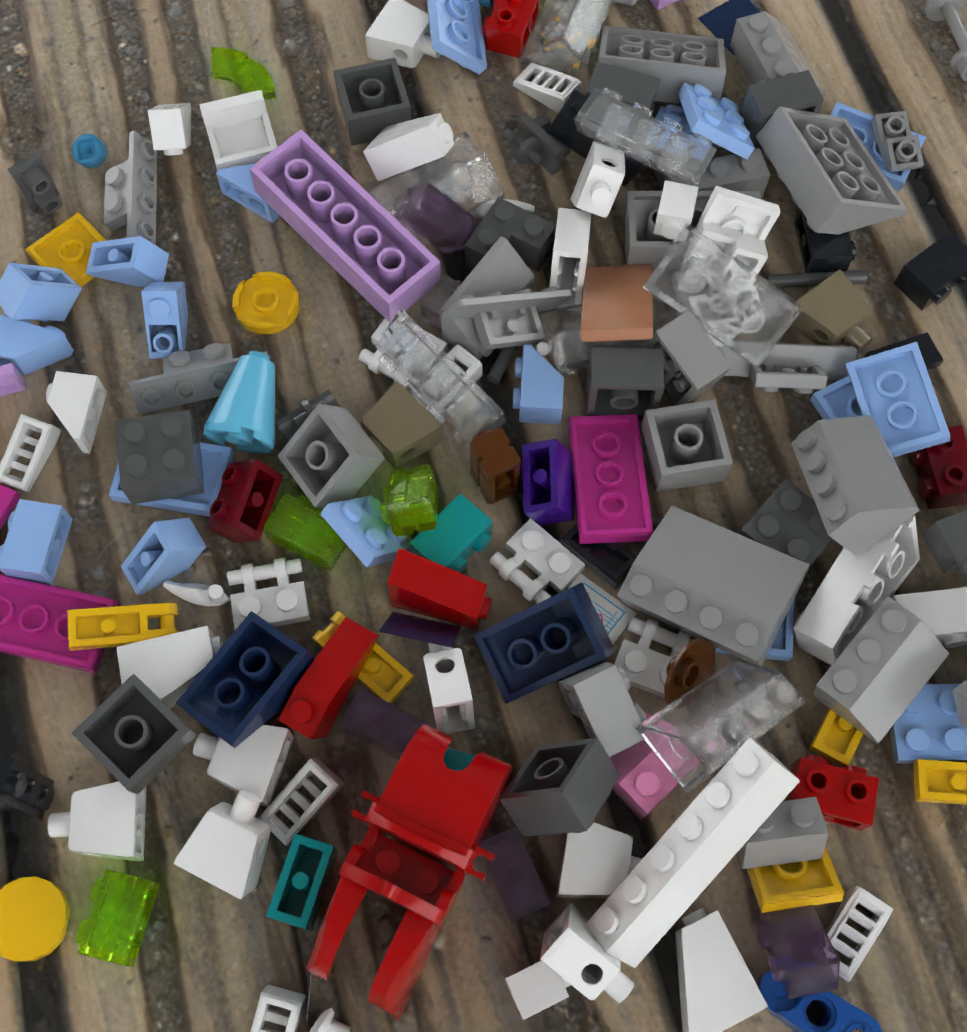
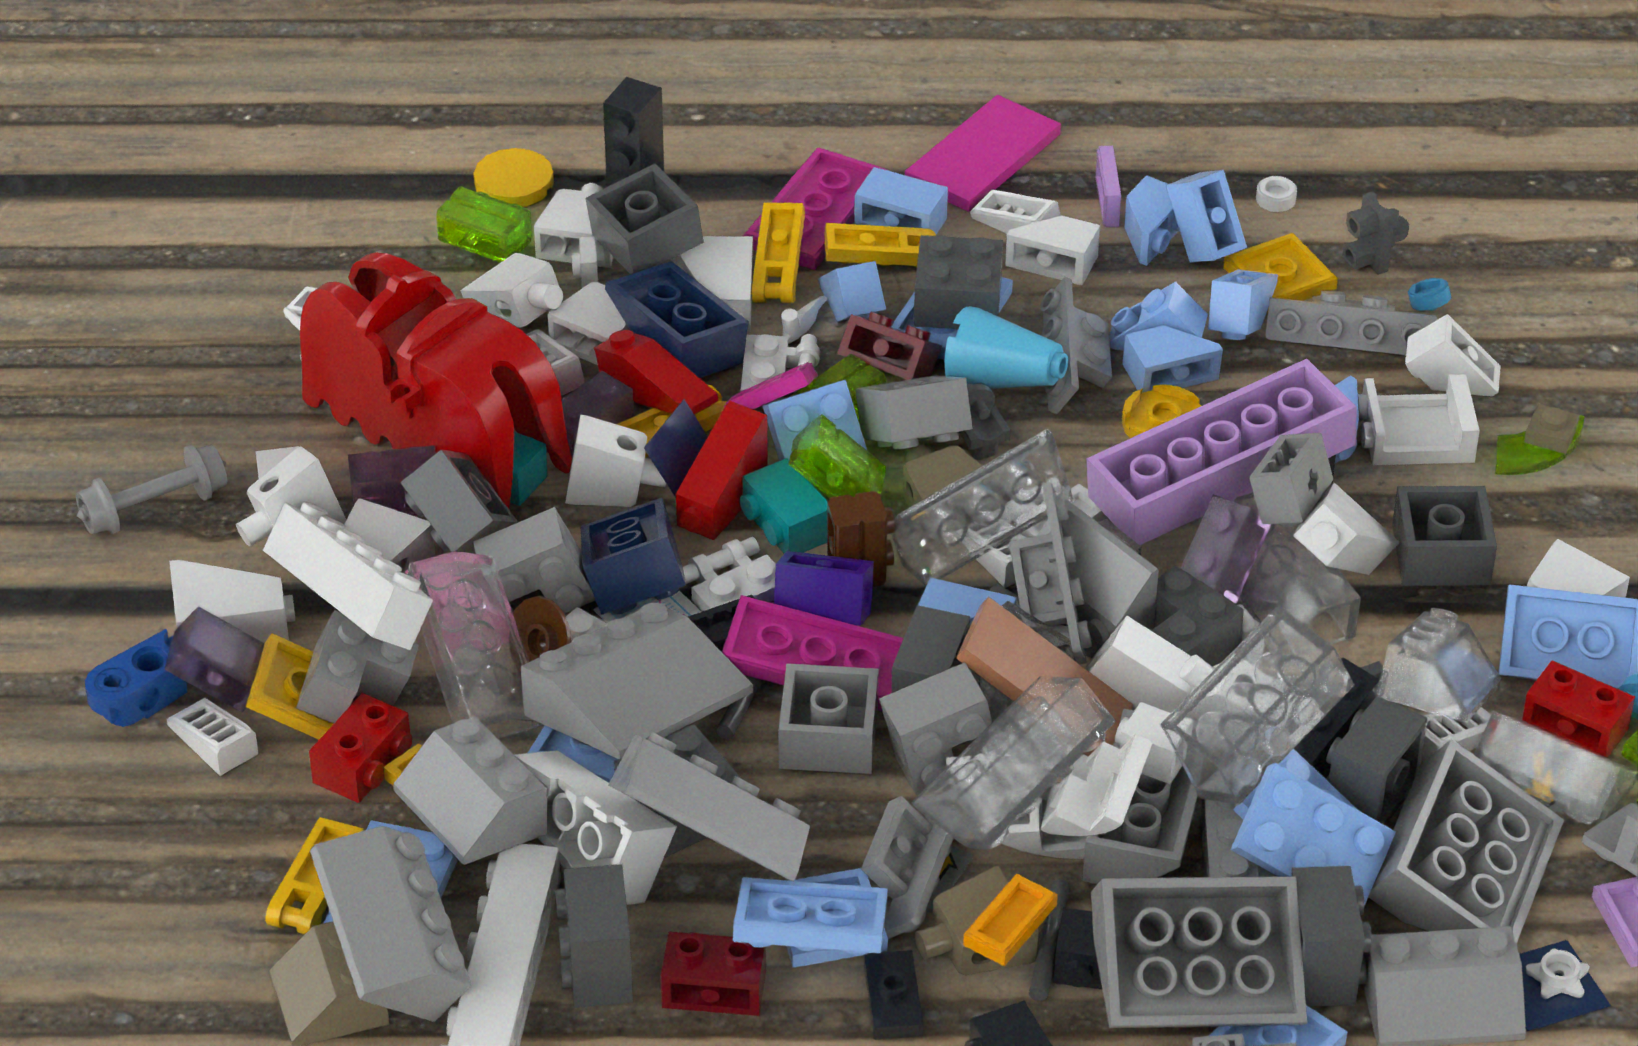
camera: 105 degrees right, 25 degrees down
none -> white plate [572,237,598,288]
none -> dark pink tile [724,362,817,409]
none -> yellow plate [824,223,936,267]
none -> light orange tile [963,873,1058,967]
none -> light blue slope [1122,325,1223,393]
none -> light grey brick [1249,433,1333,527]
none -> clear slope [1375,608,1501,723]
none -> dark tan plate [1524,404,1579,454]
none -> white plate [1526,949,1590,999]

